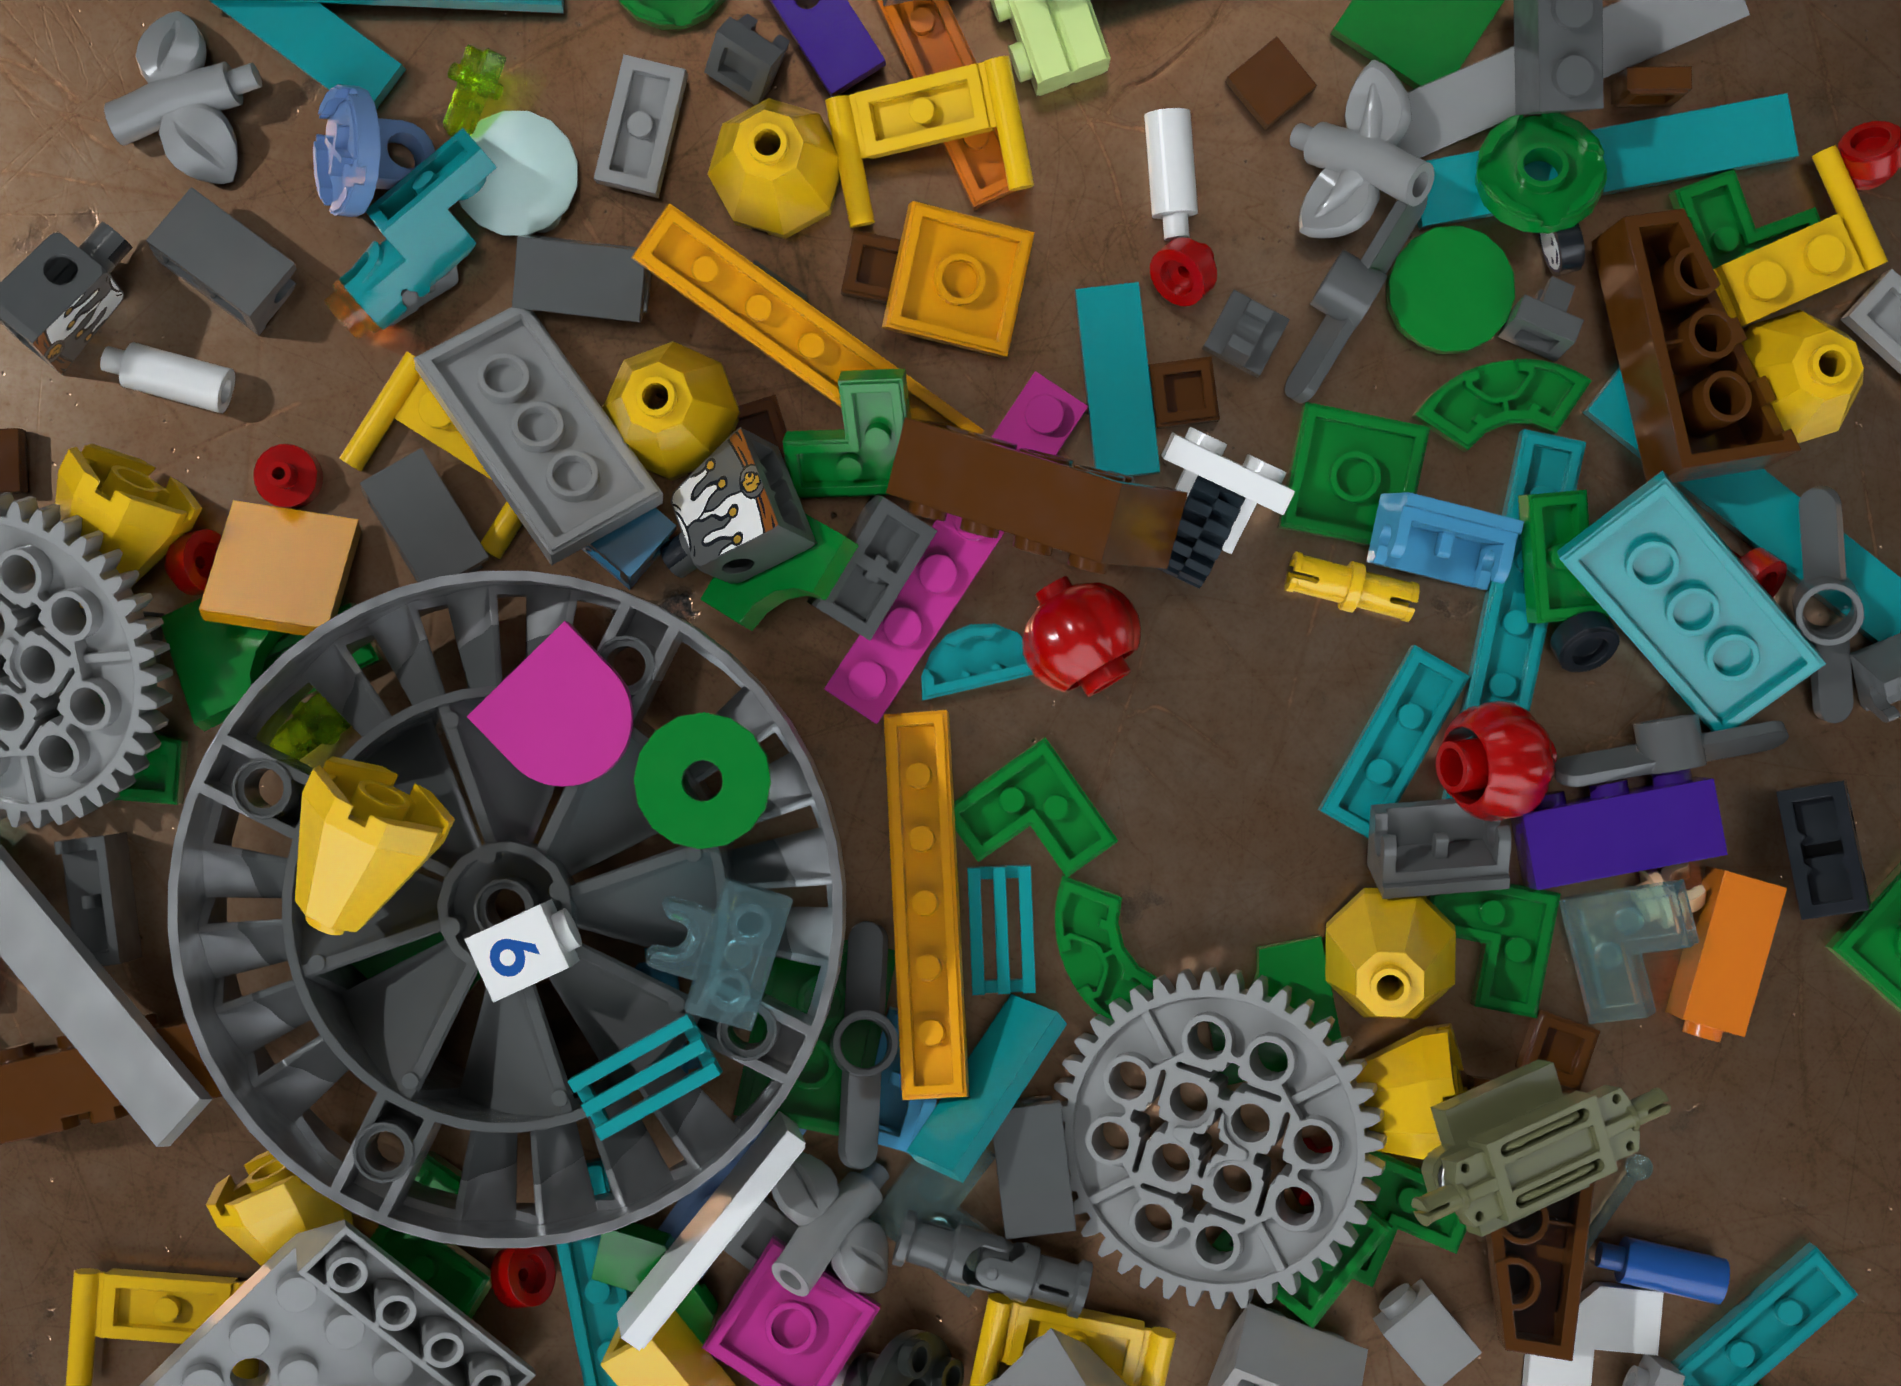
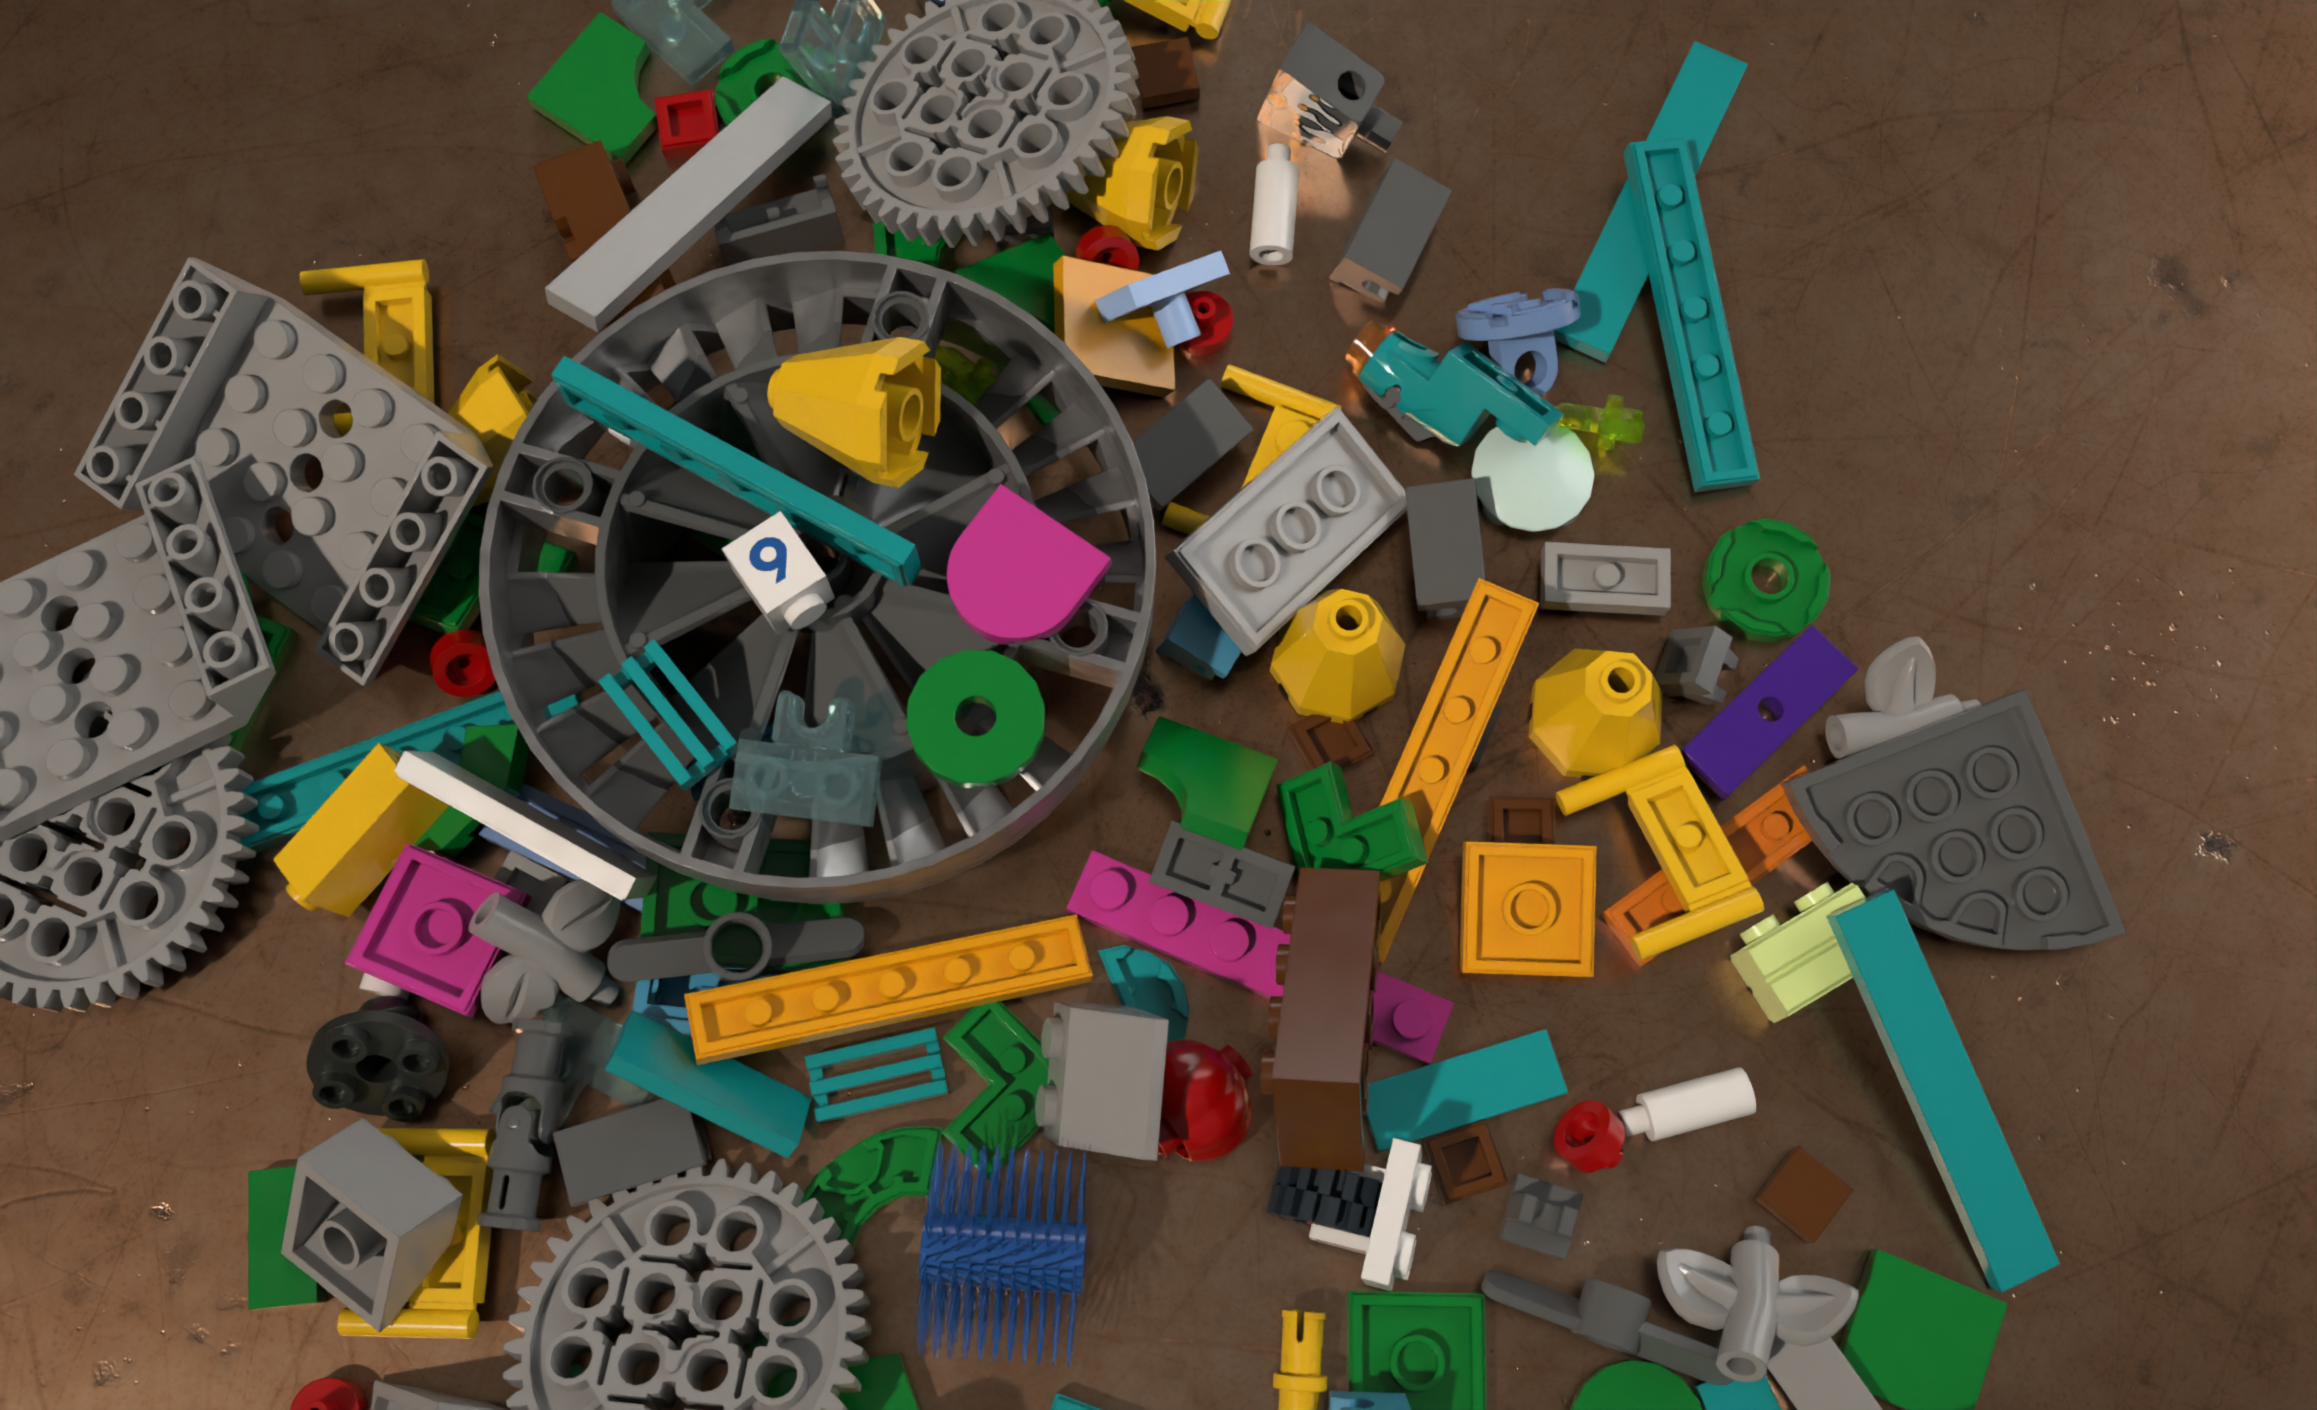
camera: 75 degrees right, 15 degrees down
light grey plant [104,11,262,184] -> none
torso [660,427,817,584] -> none
none -> teal tile [551,356,922,588]
none -> blue piece [916,1141,1087,1368]
none -> light grey slope [1035,1001,1169,1161]
none -> light blue tile [1095,250,1230,348]

